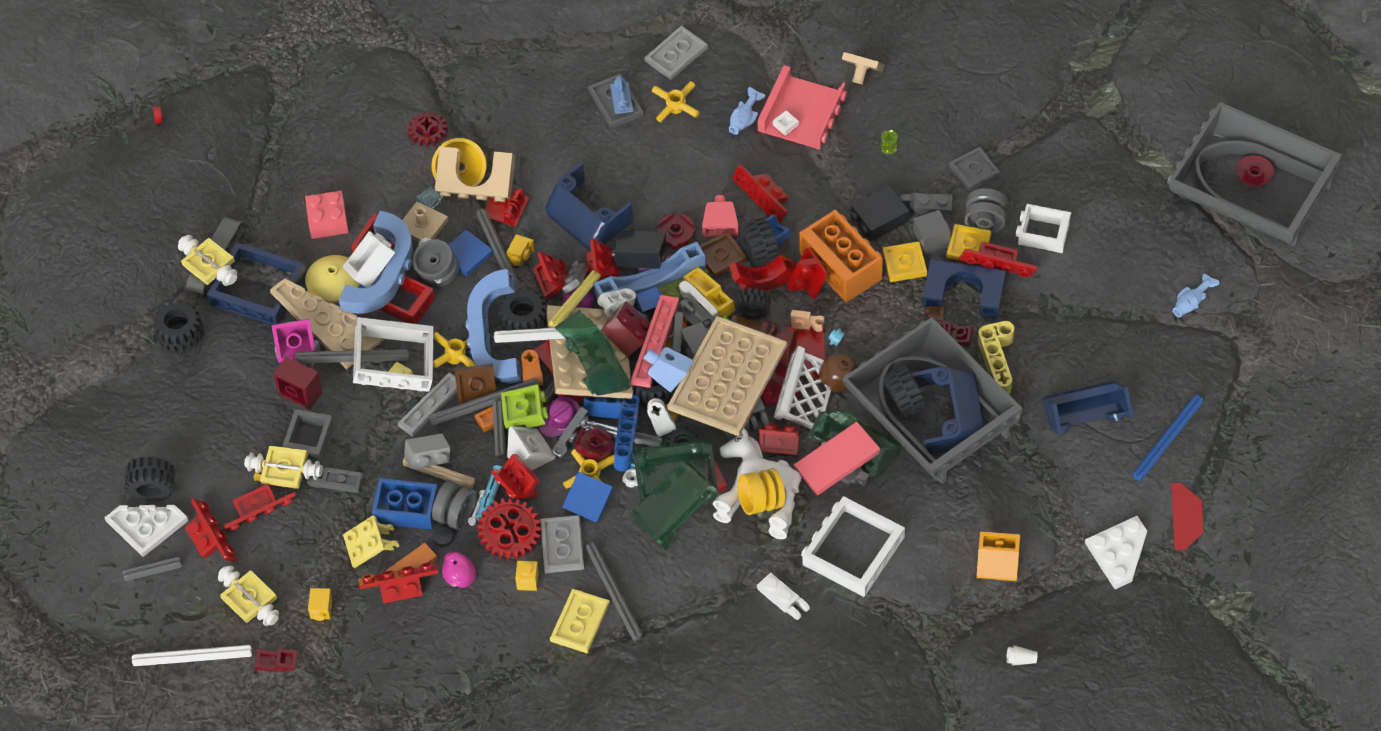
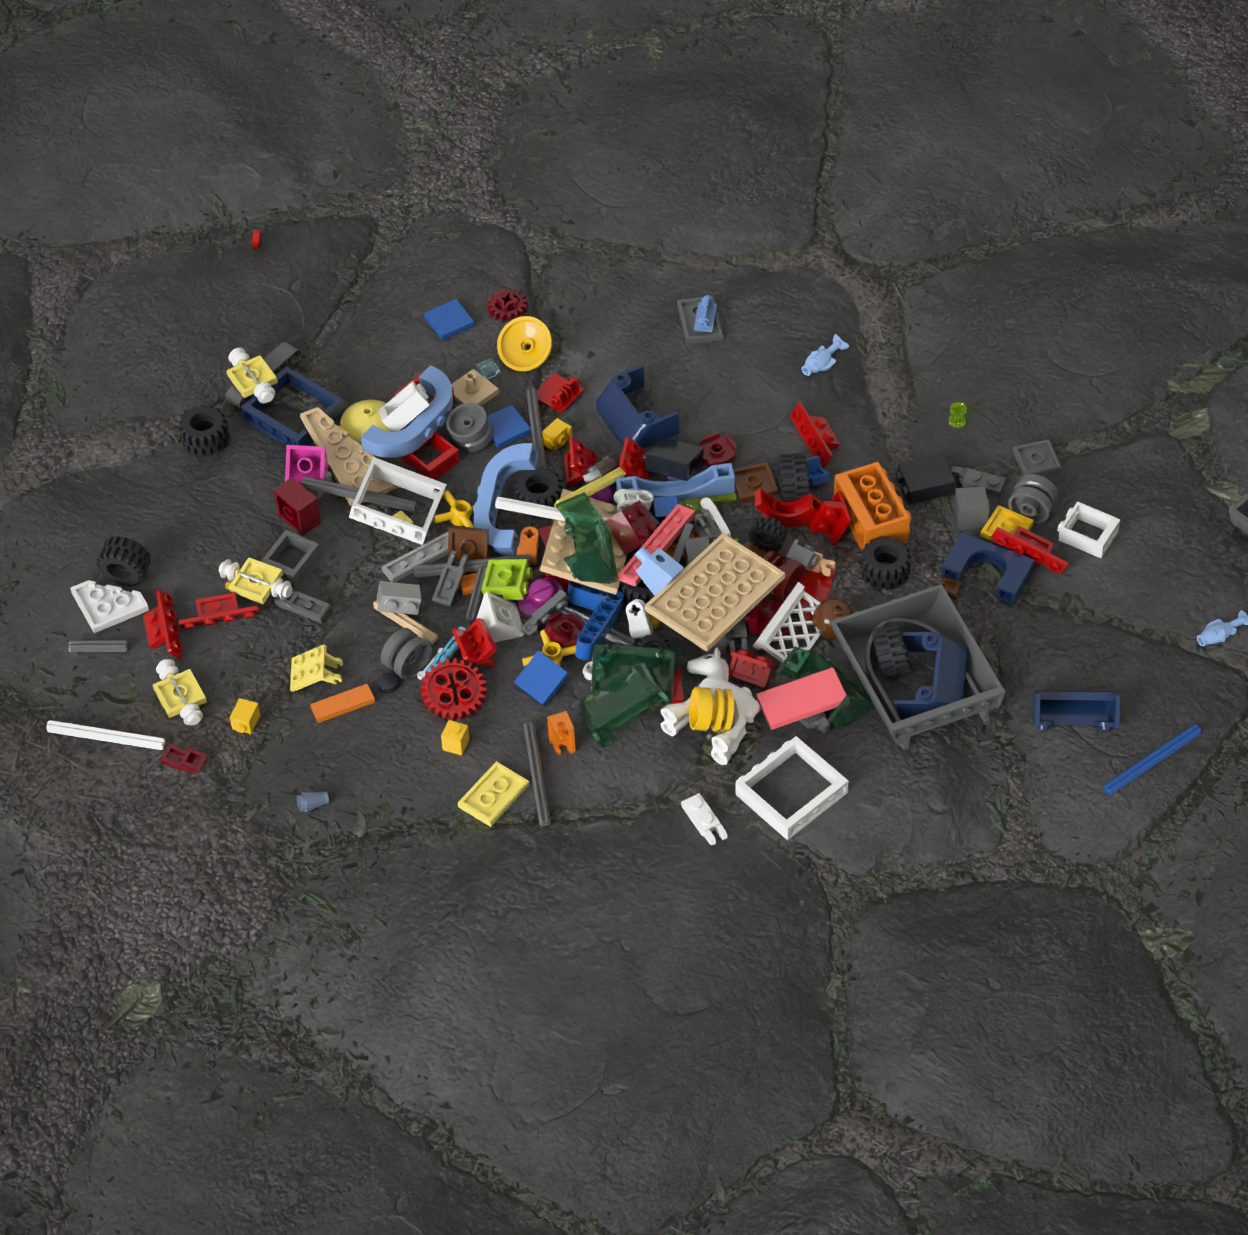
camera: 15 degrees right, 5 degrees down
coral brick [305,191,349,239] -> none
red bracket [358,562,438,604] -> none
blue brick [372,478,438,530] -> none
tan arch [435,147,516,202] -> none
dark pink hair [442,551,476,588] -> none
light grey tile [540,515,584,573] -> none
light grey tile [644,25,708,80] -> none
yellow bar [652,81,700,122] -> none
yellow slope [683,267,735,318] -> none
coral torso [702,195,738,238] -> none
coral panel [758,65,847,149] -> none
white plate [773,111,799,136] -> none
medium azure plate [828,328,845,346] -> none
tan tile [842,52,885,85] -> none
yellow plate [882,242,927,282] -> none
dark red slope [938,322,973,346] -> none
light orange slope [977,532,1020,581] -> none
light yellow beam [978,321,1014,394] -> none
white cone [1007,645,1037,666] -> none
white plate [1085,516,1147,589] -> none
red sticker [1171,483,1204,550] -> none
none -> sand blue cone [297,791,329,813]
none -> blue tile [424,299,474,340]
none -> dark grey hinge [432,551,469,608]
none -> orange hinge [547,711,576,755]
none -> dark grey brick [786,539,820,570]
none -> black tyre [861,536,911,590]

